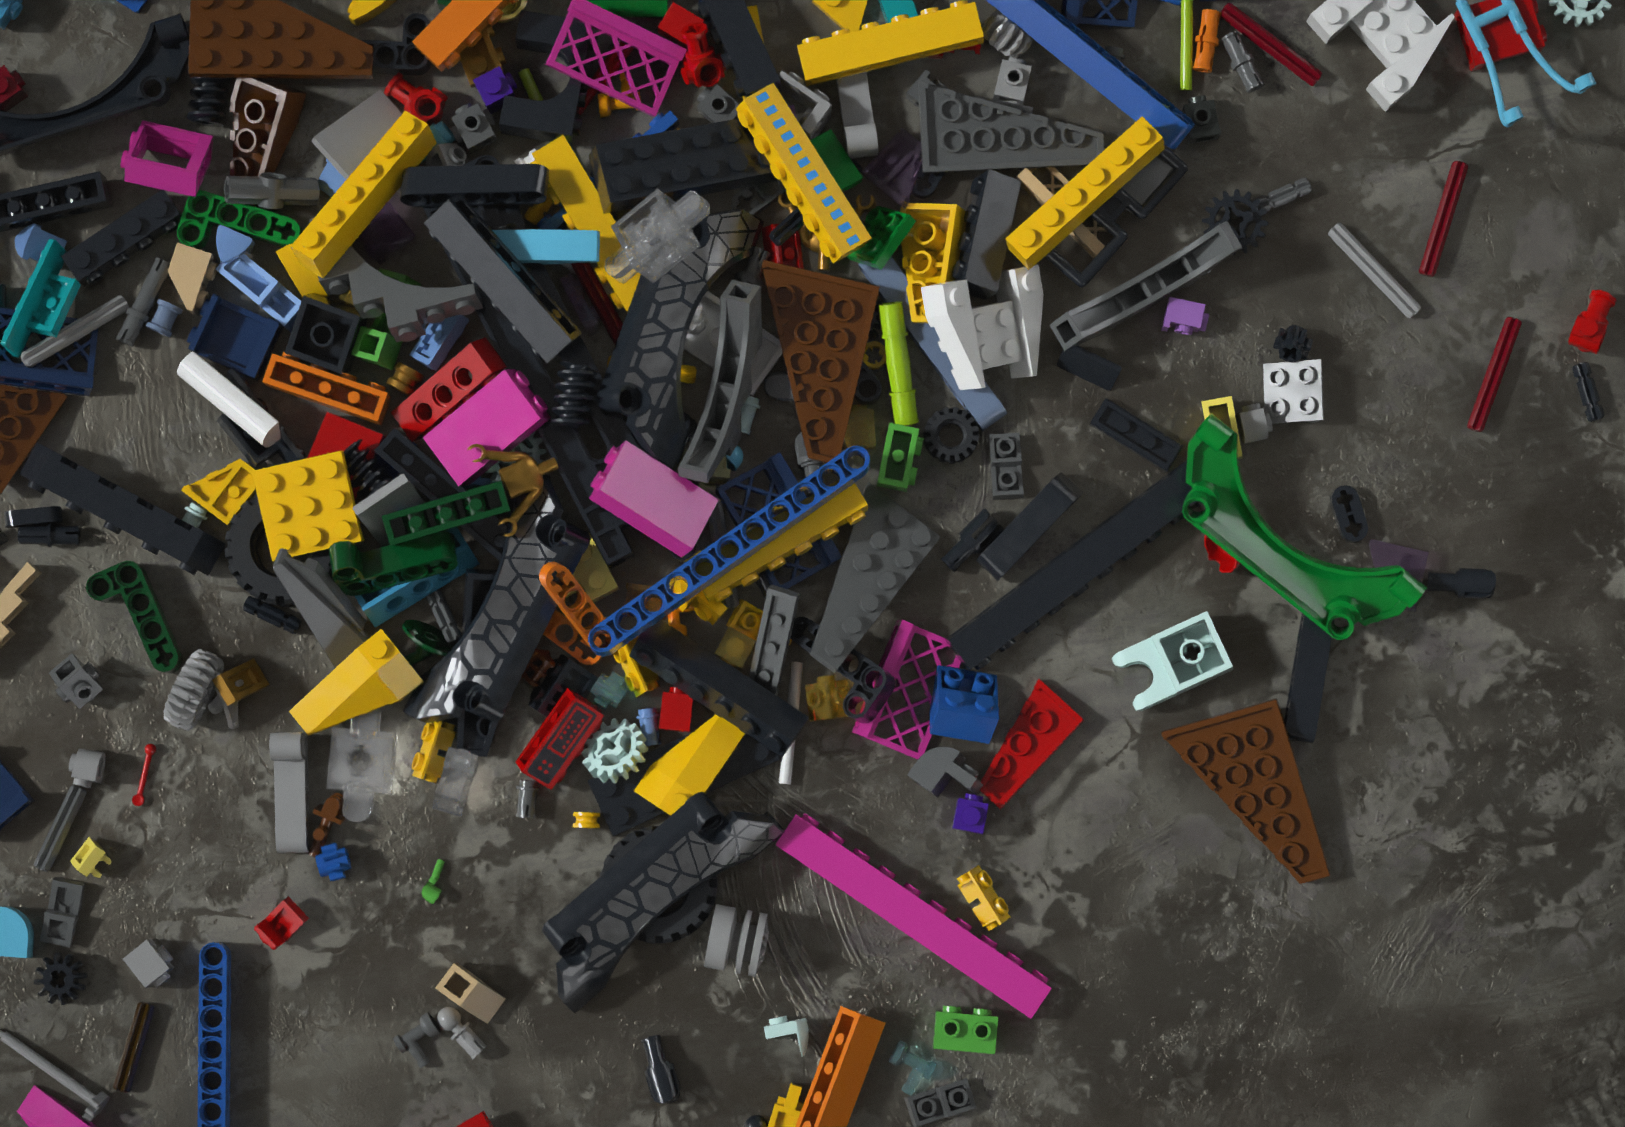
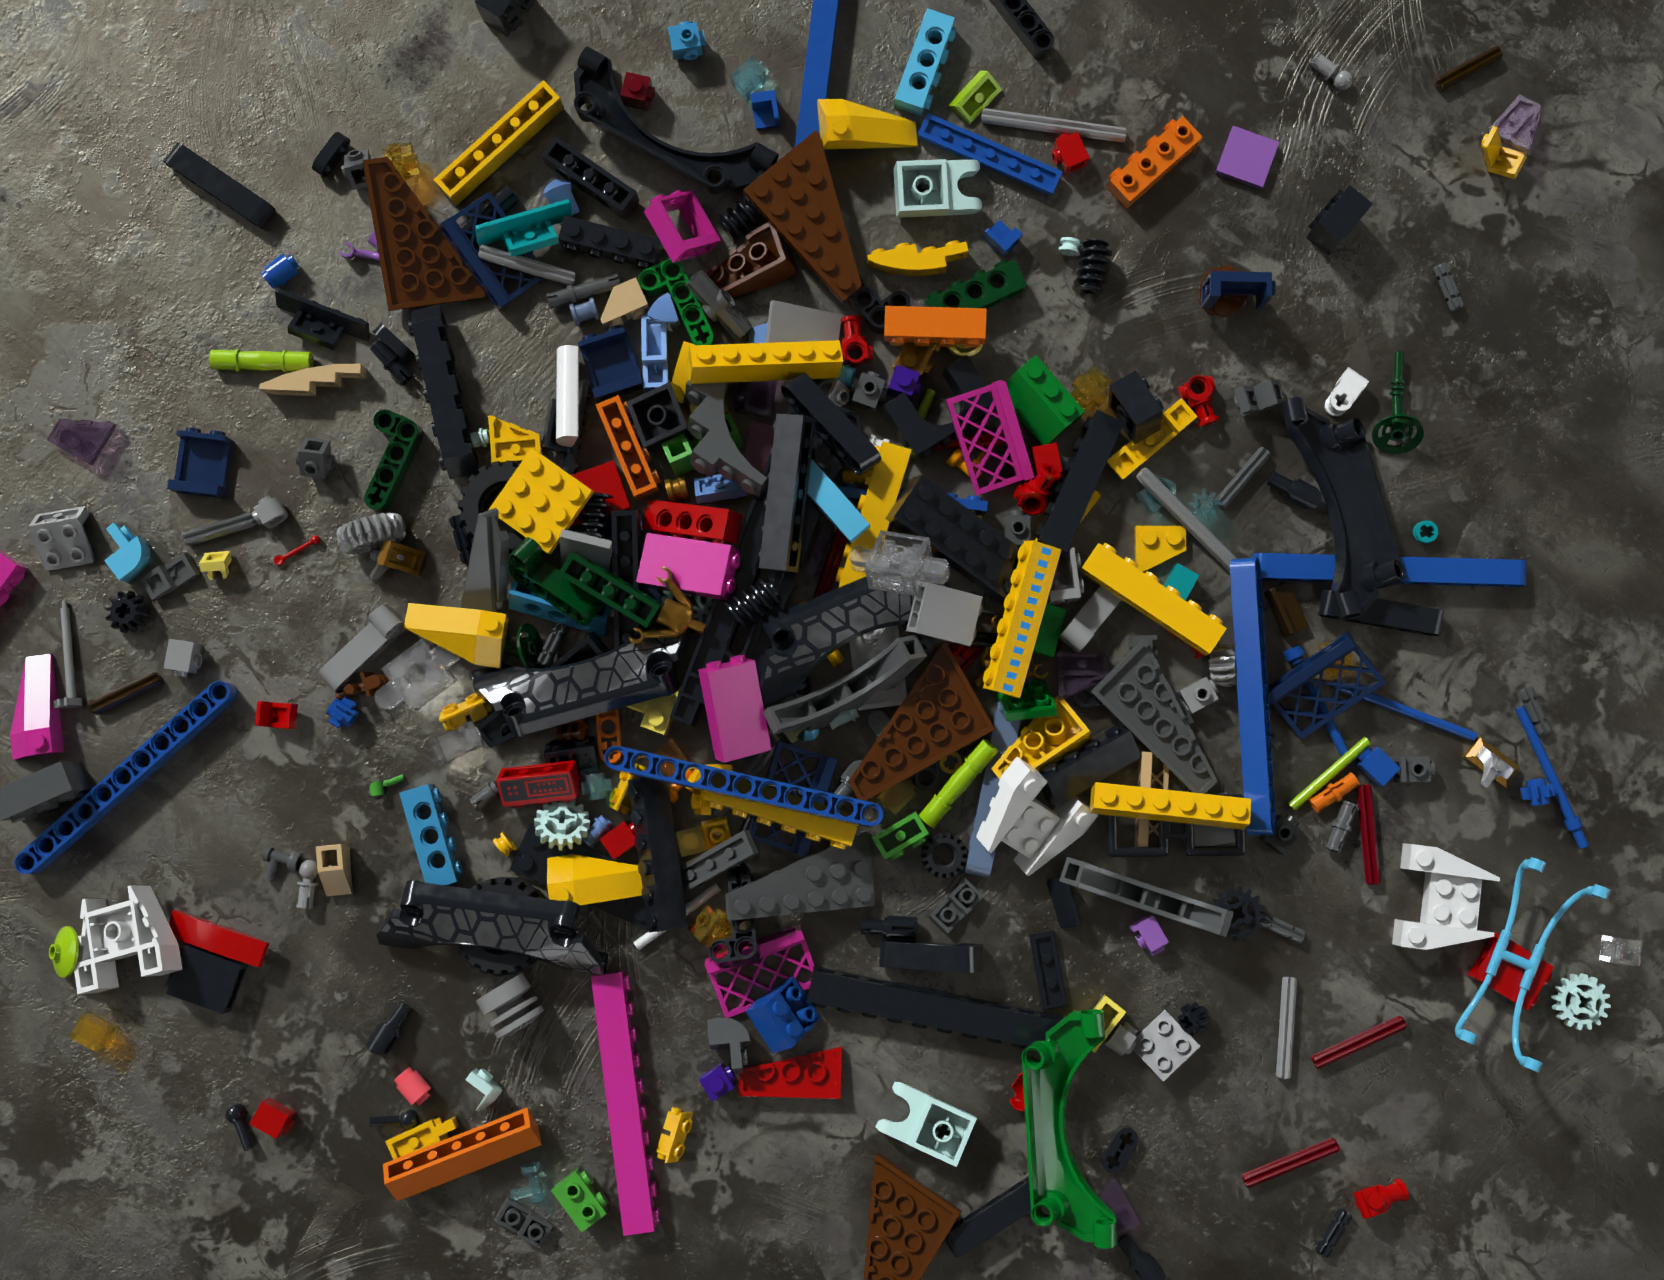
camera: 50 degrees right, 0 degrees up
orange beam [539,561,611,656] -> none
none -> coral brick [394,1067,431,1106]
none -> dark azure brick [399,784,463,885]
none -> clear pink tile [744,421,774,473]
none -> light grey brick [906,581,983,646]

